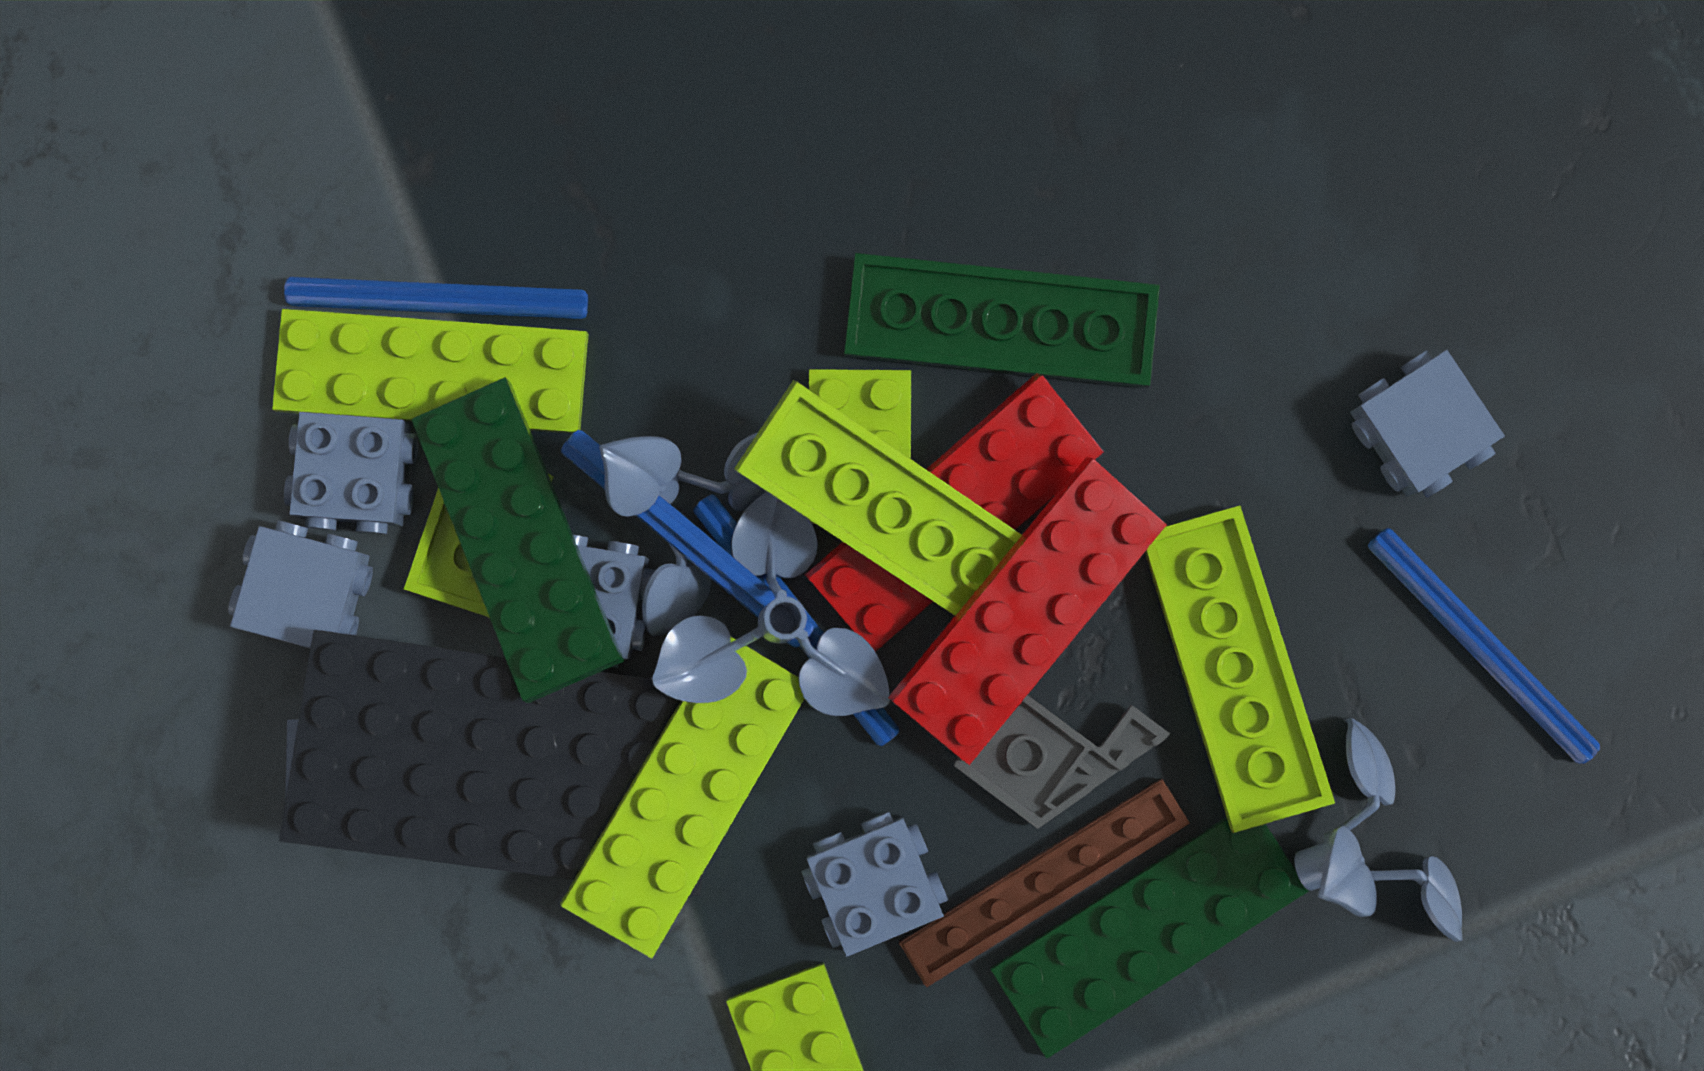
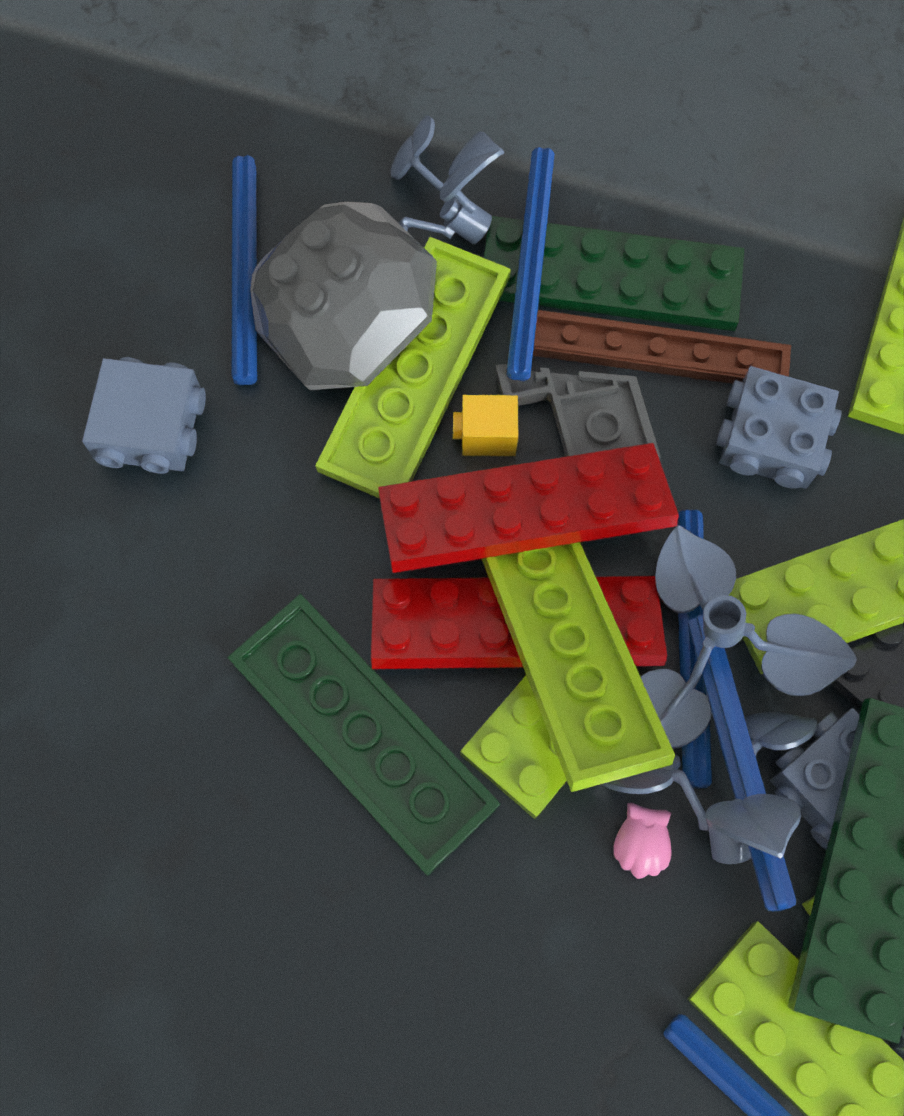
camera: 140 degrees left, 15 degrees down
none -> dark grey rock [250,202,437,390]
none -> yellow brick [453,395,518,456]
none -> blue axle [506,147,555,381]
none -> bright pink animal [613,803,672,879]

